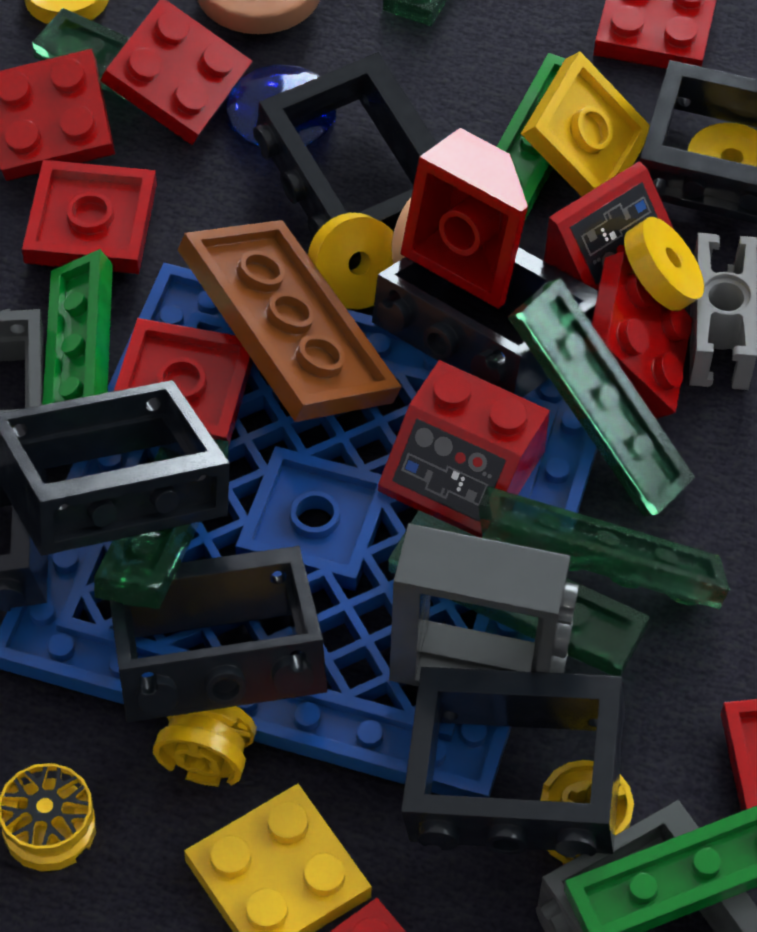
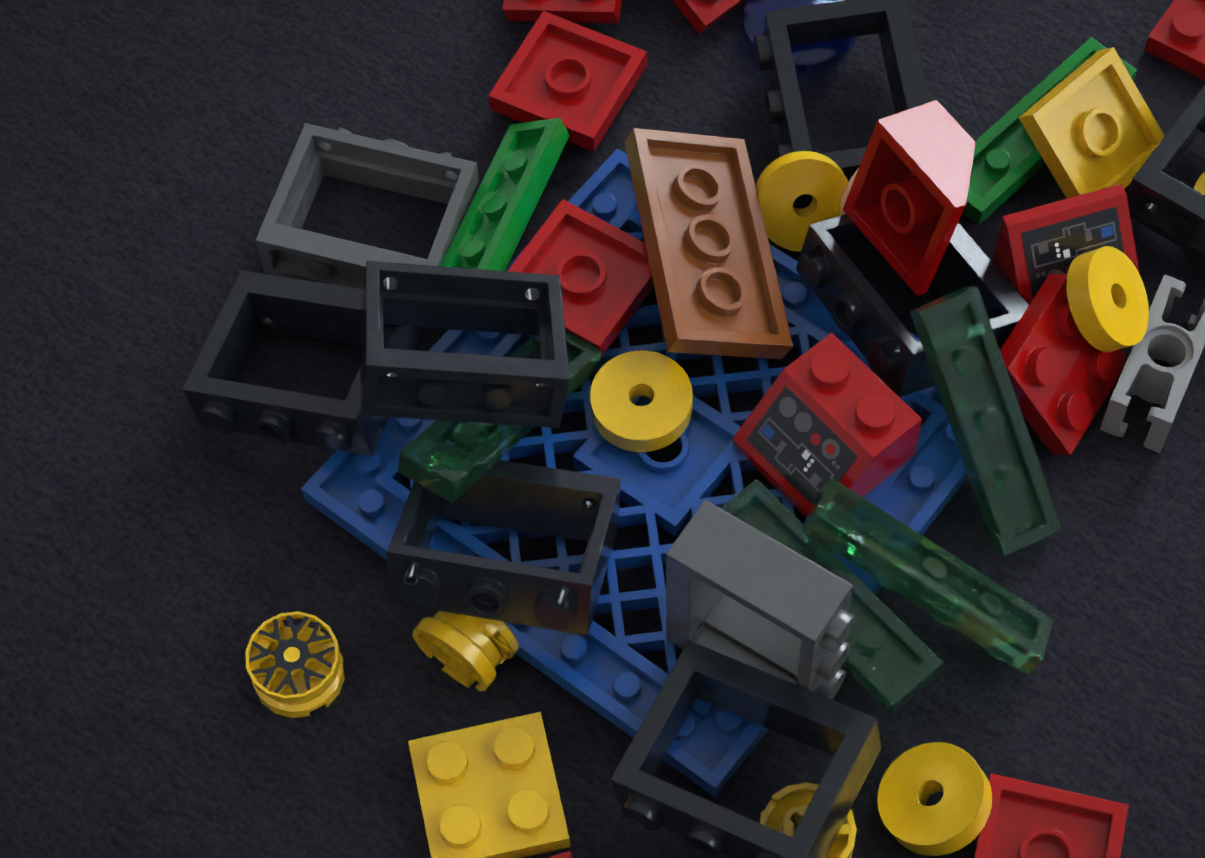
camera: 25 degrees right, 5 degrees up
none -> yellow piece [590,350,693,452]
none -> yellow piece [877,742,992,856]

